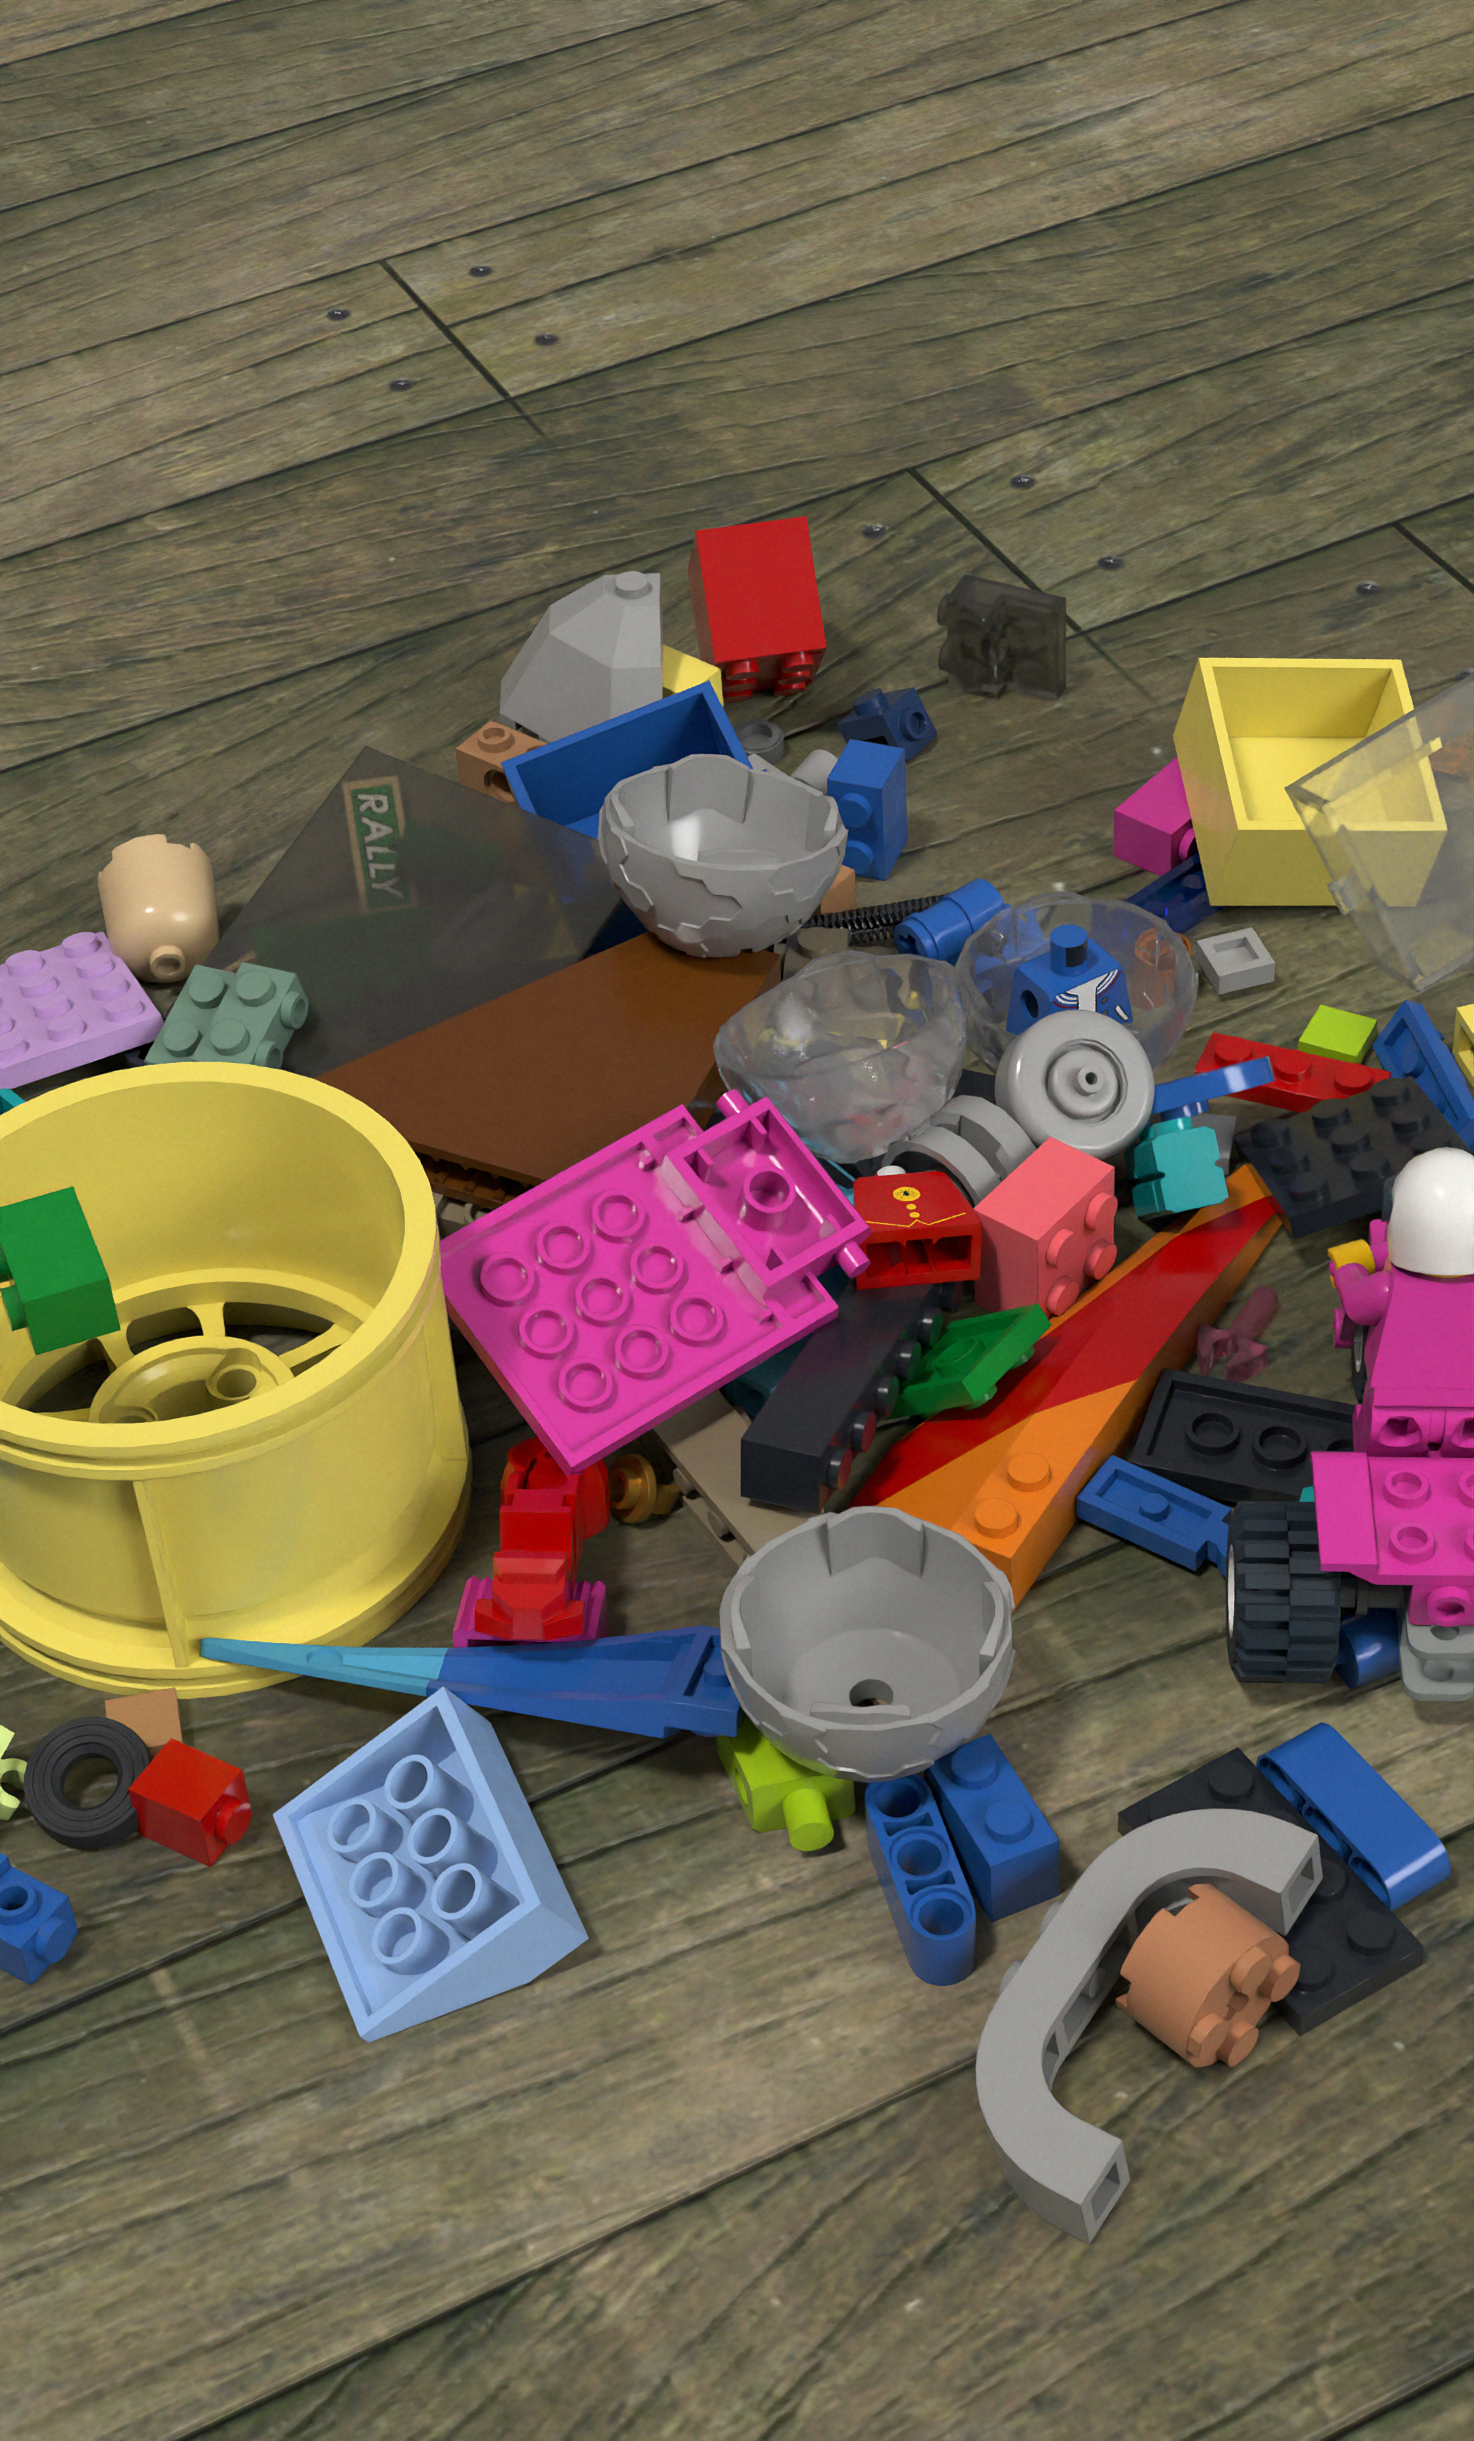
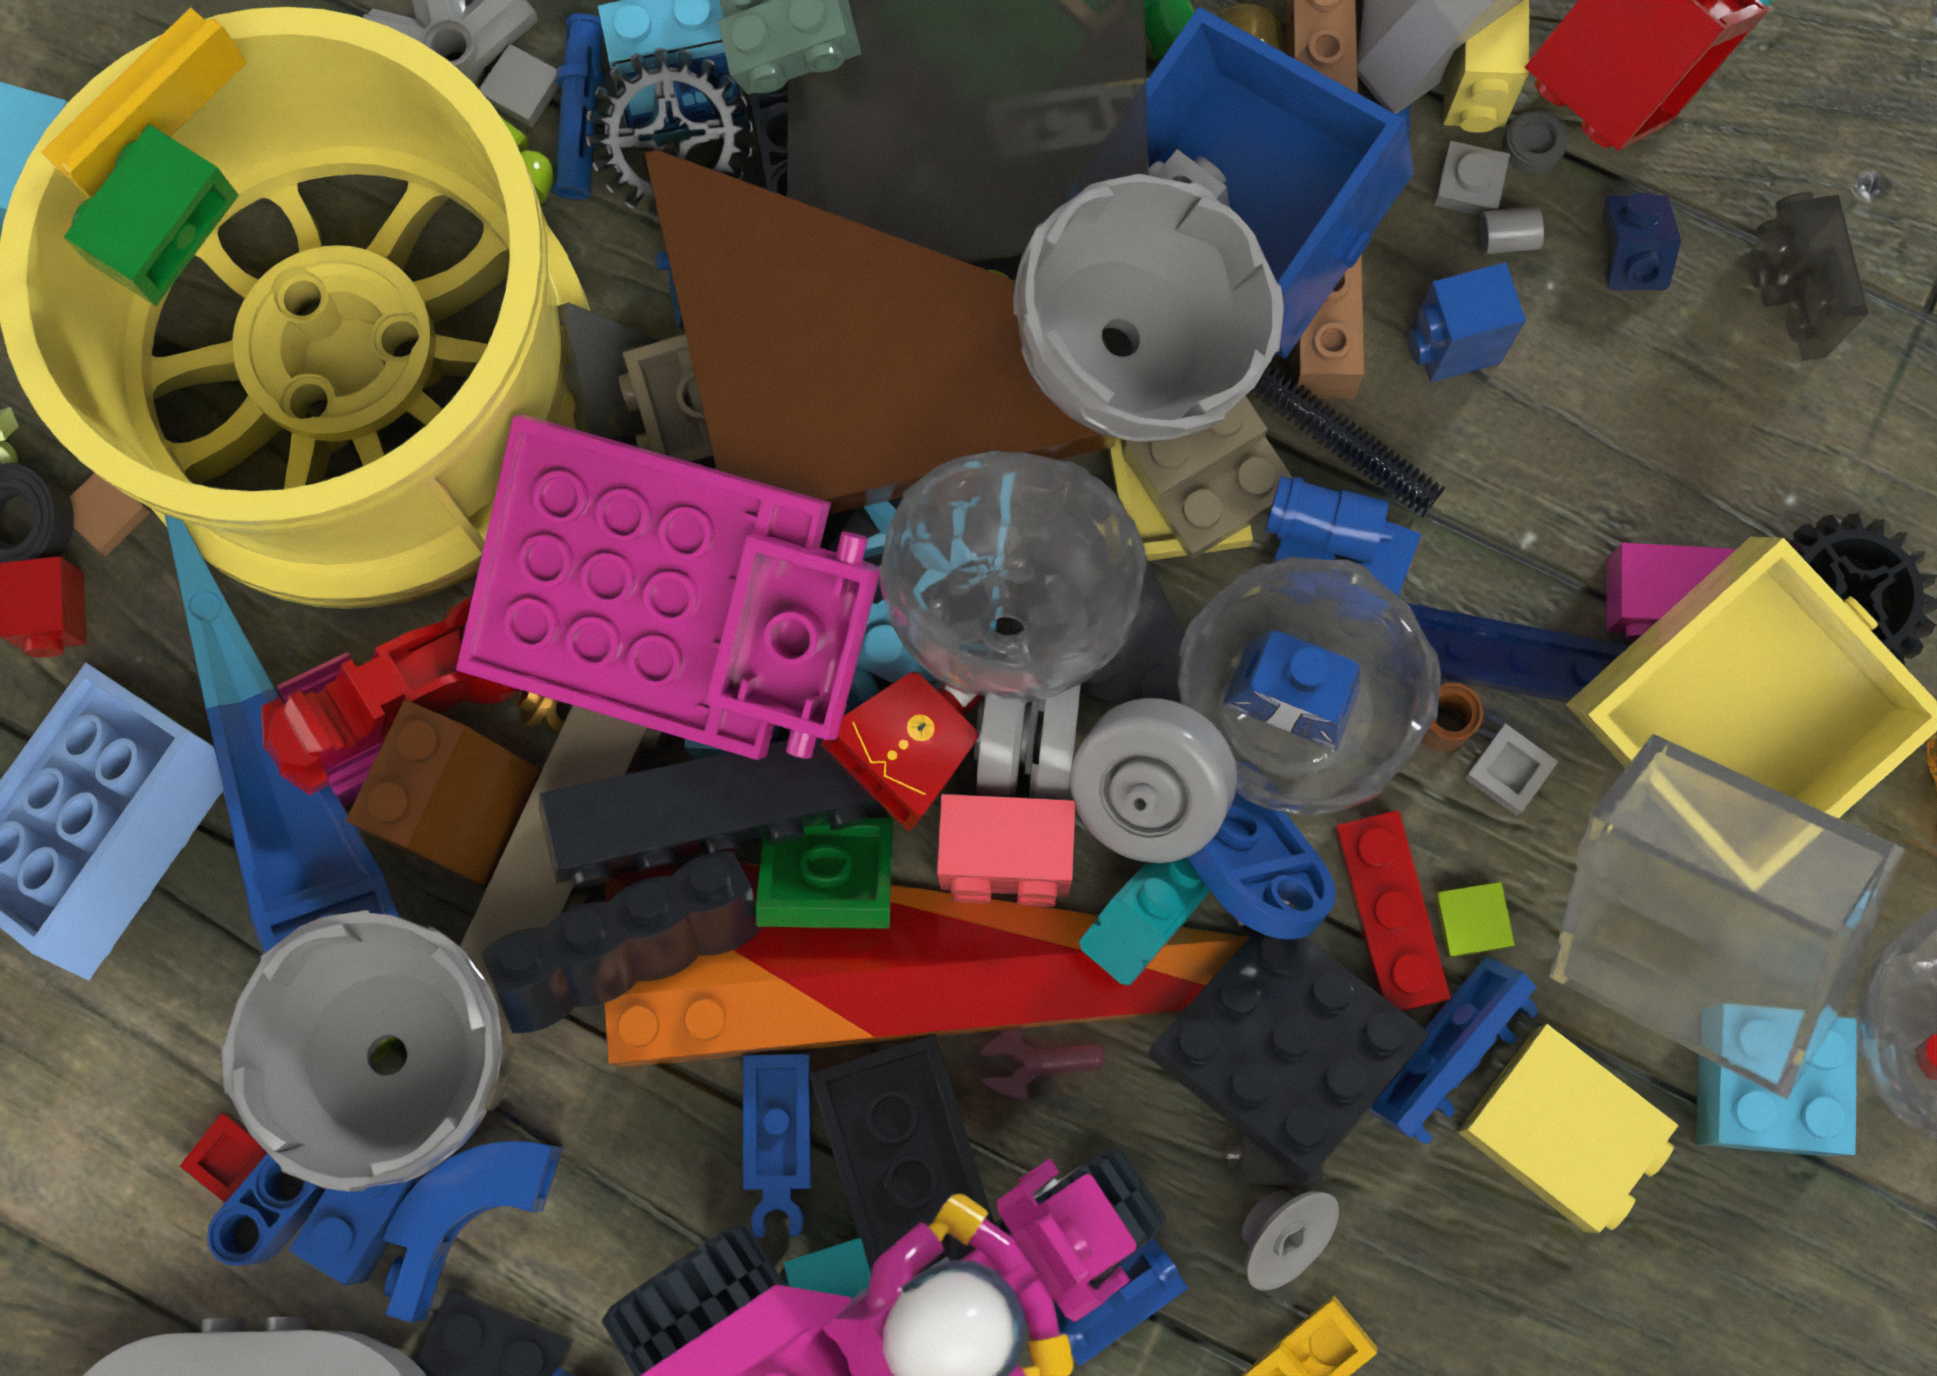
camera: 55 degrees right, 35 degrees up
none -> red plate [179,1112,268,1203]
none -> reddish brown slope [346,699,542,888]
none -> blue arch [382,1141,563,1322]
none -> black brick [481,851,760,1033]

